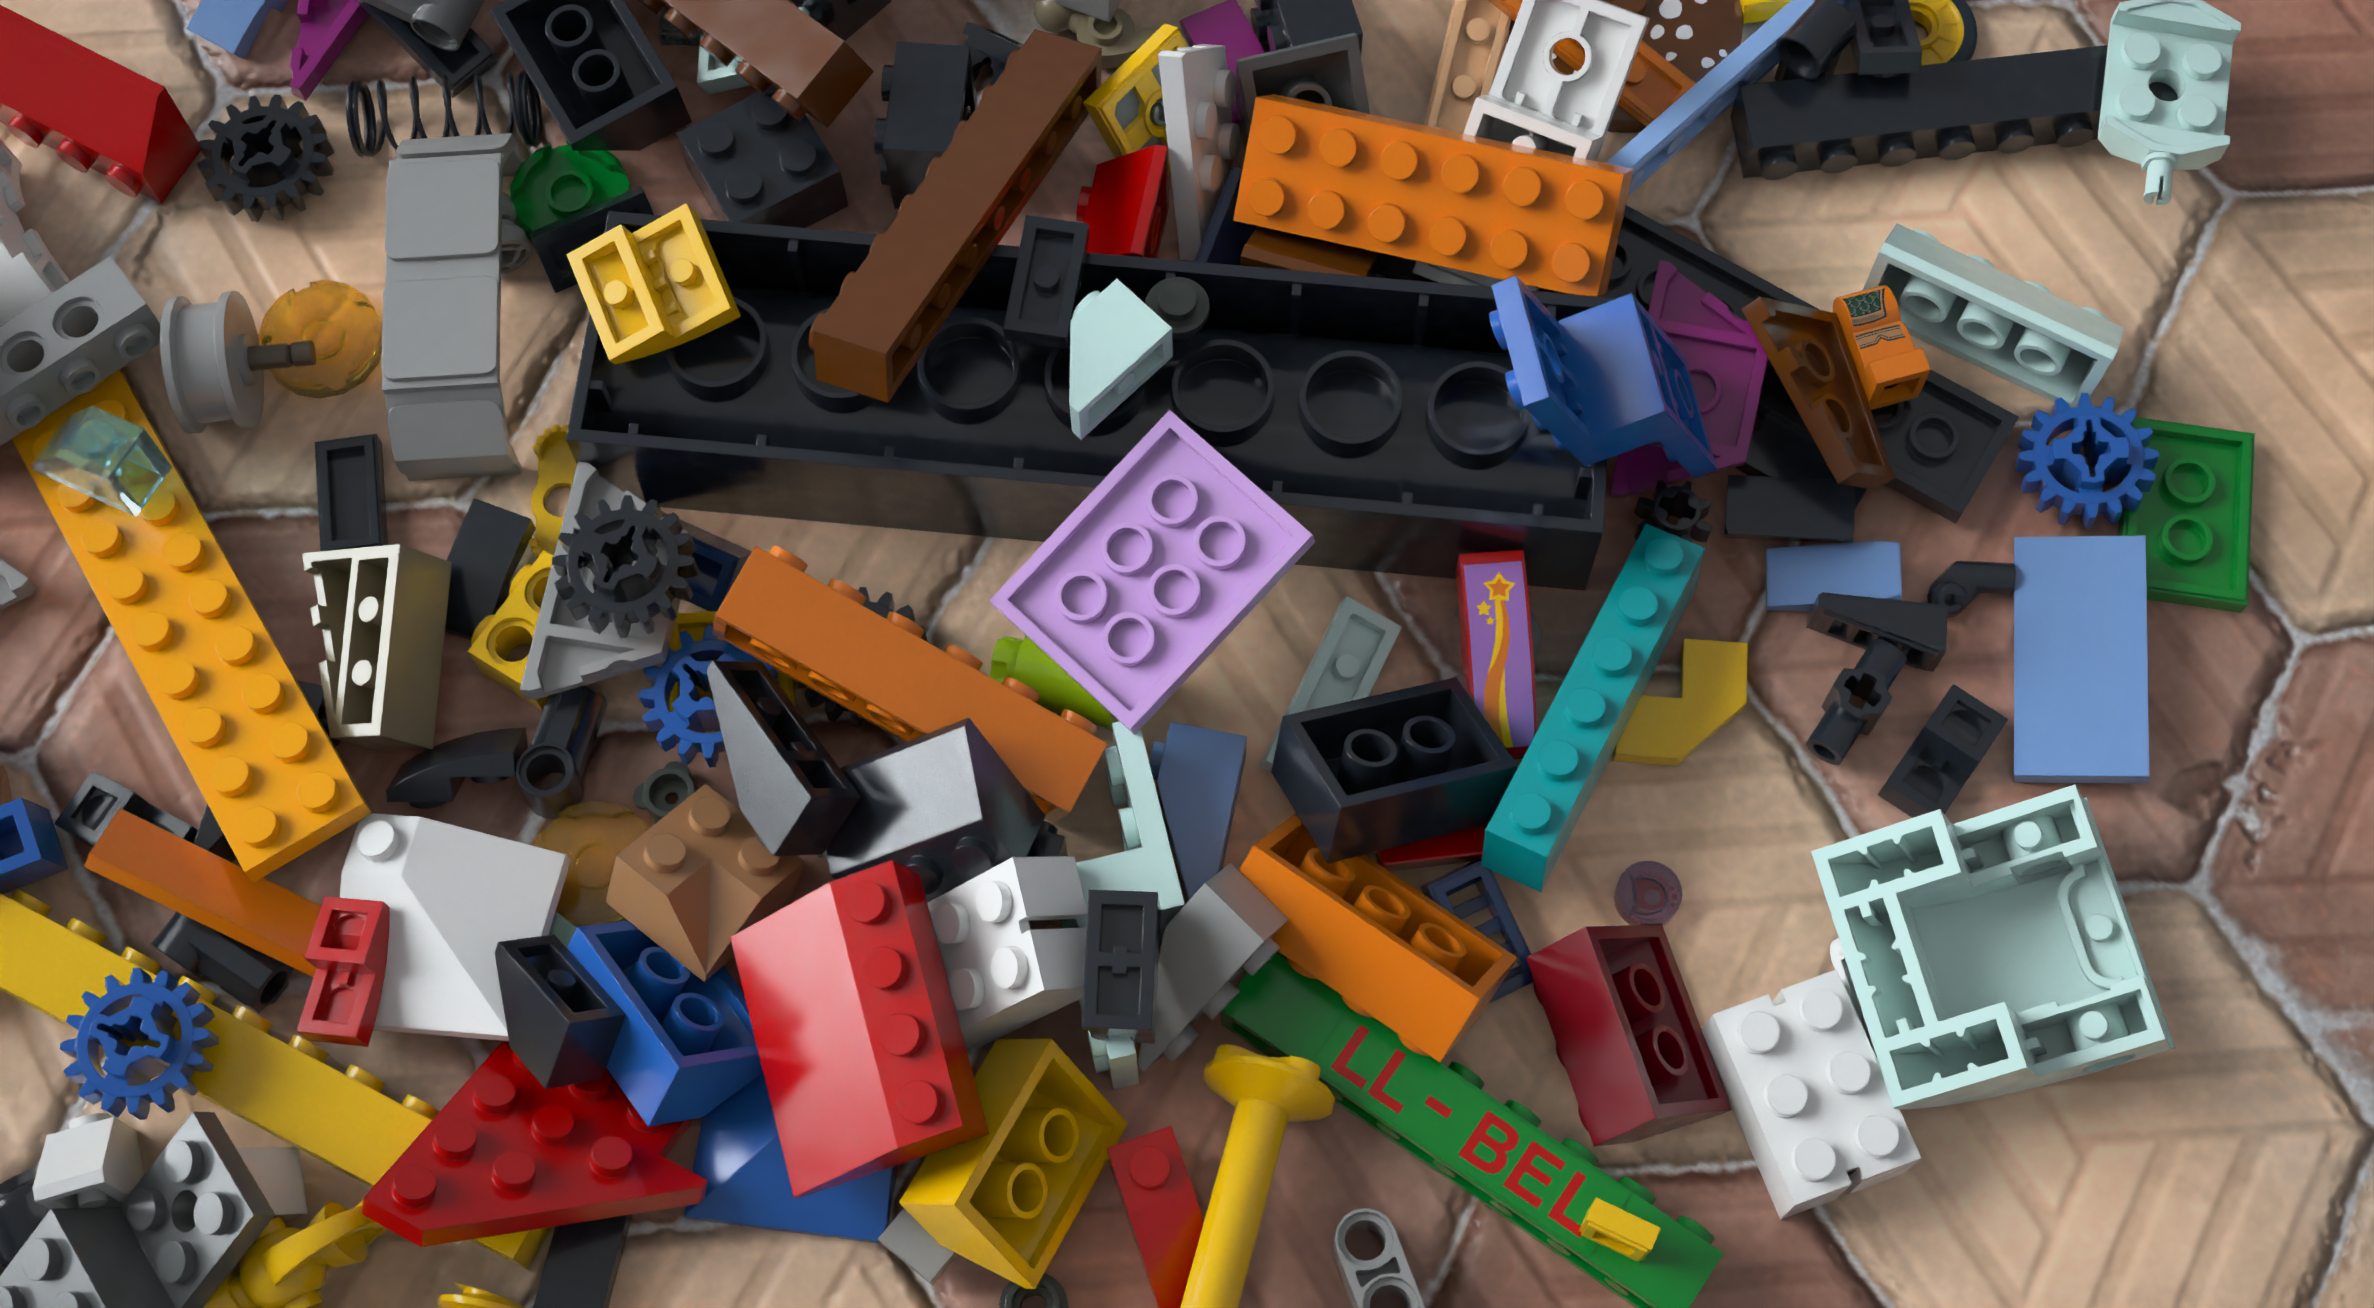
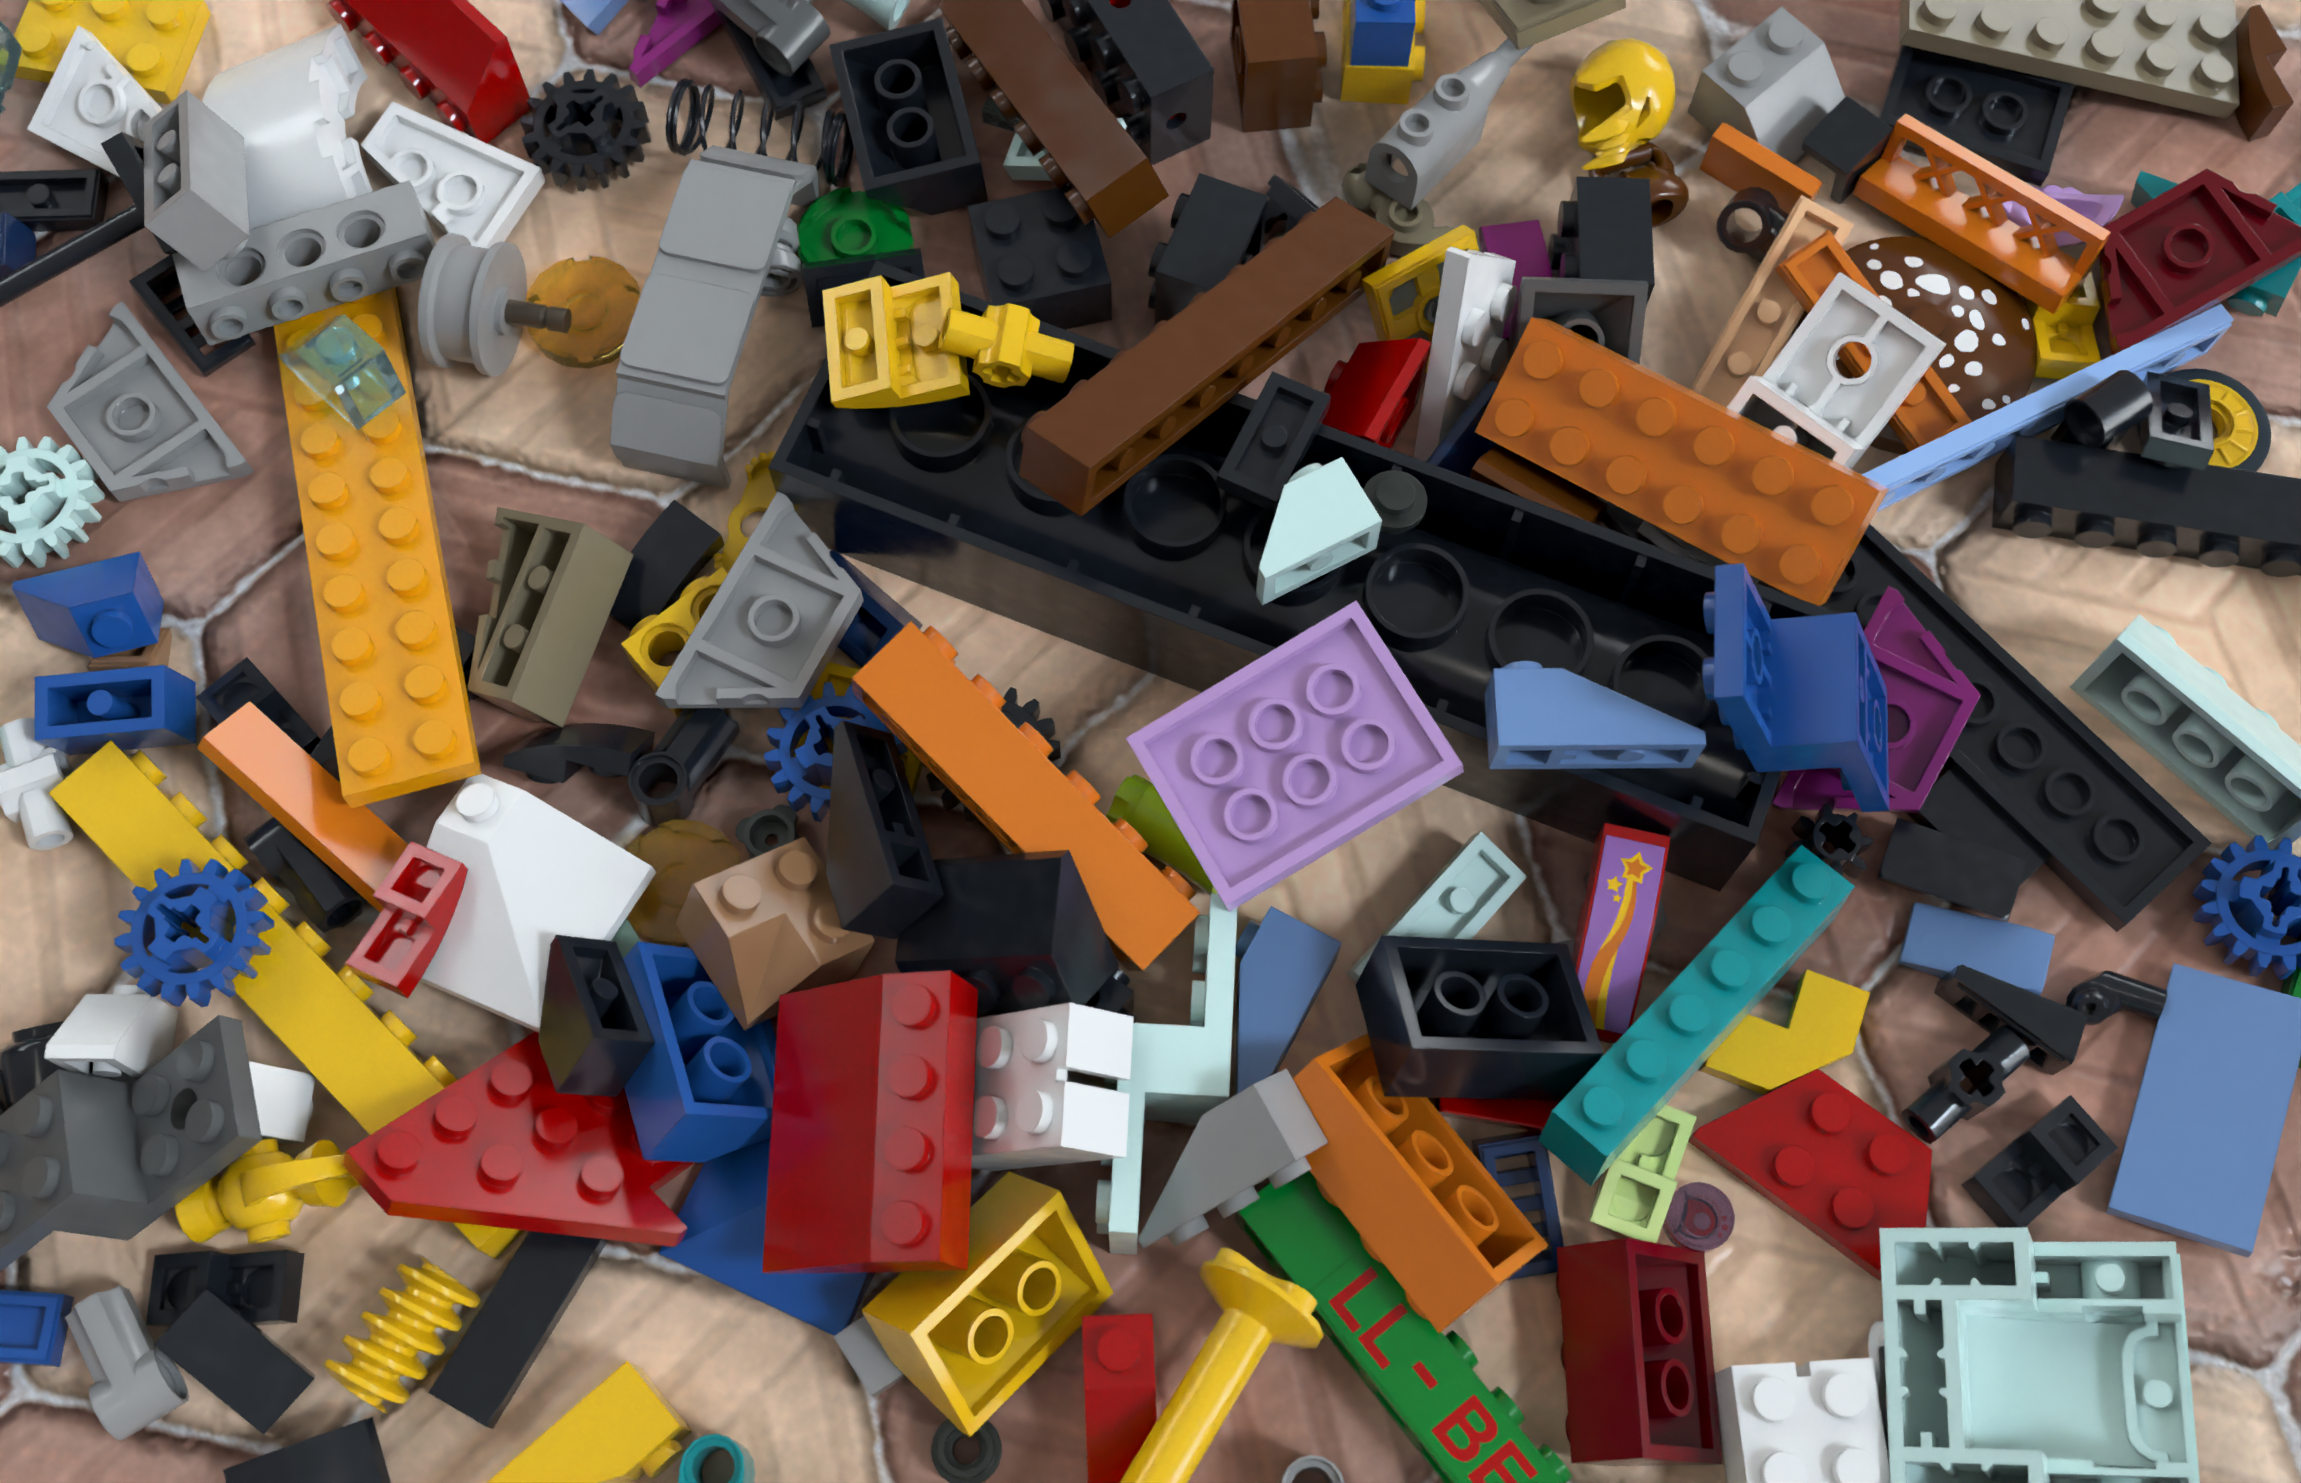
camera: 15 degrees right, 0 degrees up
black tile [315,434,388,551] -> none
black gear [552,495,699,638] -> none
black hinge [1081,890,1161,1044] -> none
reddish brown wing [1741,297,1895,490] -> none
orange leg [1833,285,1931,410] -> none
none -> white wing [361,101,546,249]
none -> yellow axle [938,303,1074,388]
none -> medium blue slope [1485,661,1706,769]
none -> yellowish green slope [1589,1105,1697,1243]
none -> red wing [1688,1069,1933,1282]

